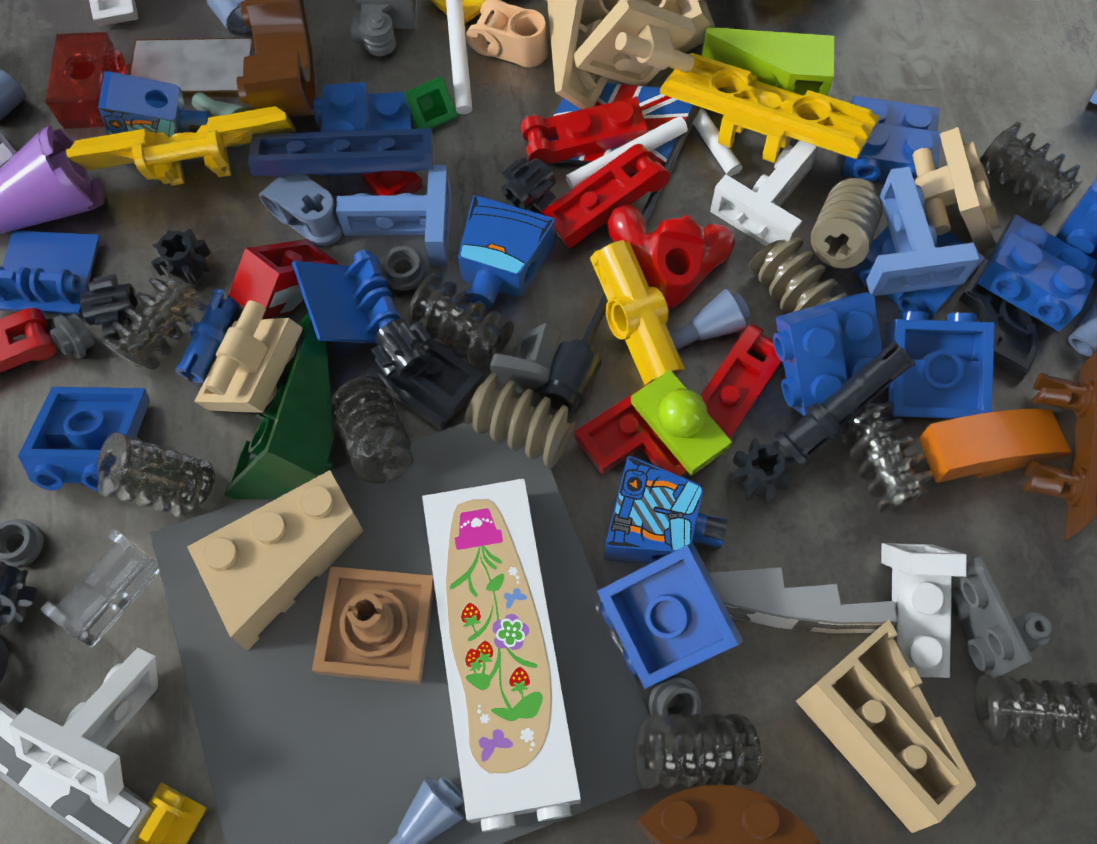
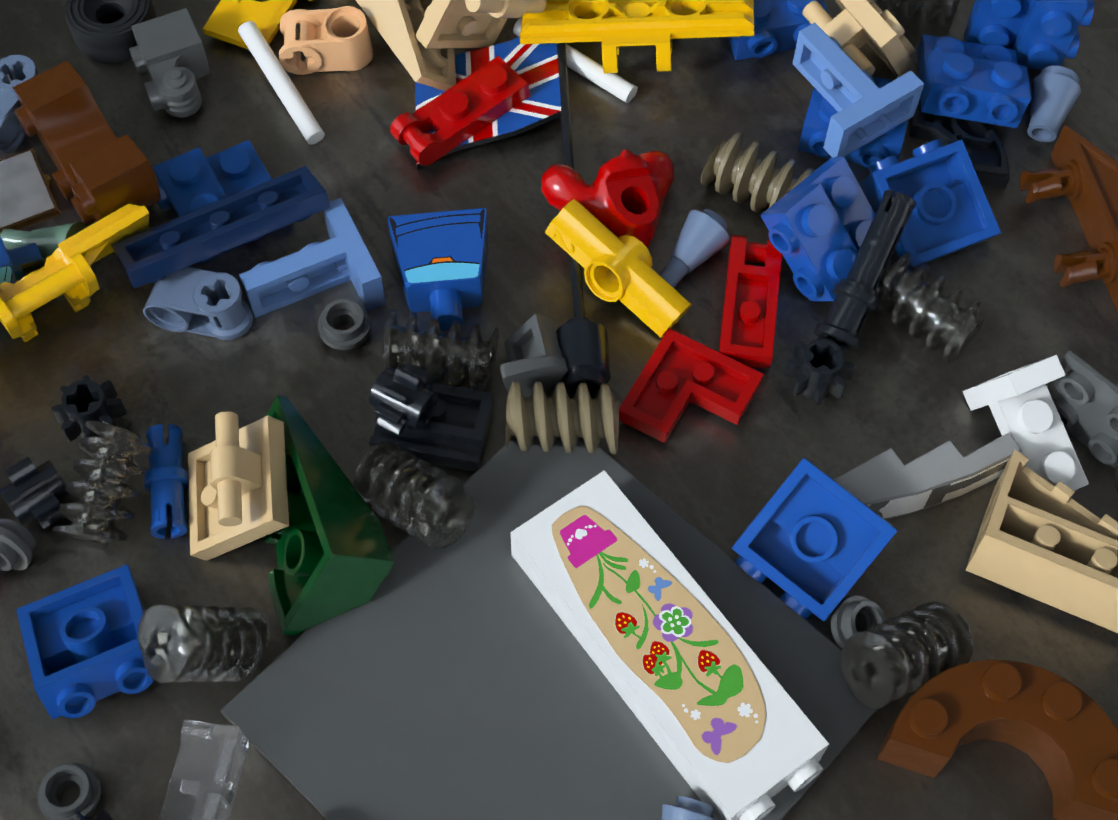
camera: 30 degrees left, 5 degrees down
tan wedge [187,470,364,650] -> none
red slope [228,239,338,320] -> none
blue hinge [292,250,401,343] -> none
medium nougat plate [312,566,435,685] -> none
red tile [361,171,423,196] -> none
green slope [403,76,458,129] -> none
black gear [501,157,556,213] -> none
red plate [541,144,670,249] -> none
white bar [566,116,688,190] -> none
torso [604,456,728,564] -> none
lime tile [631,370,732,476] -> none
white bracket [710,140,819,246] -> none
dark tan piece [811,178,882,269] -> none
orange slope [918,408,1072,484] -> none

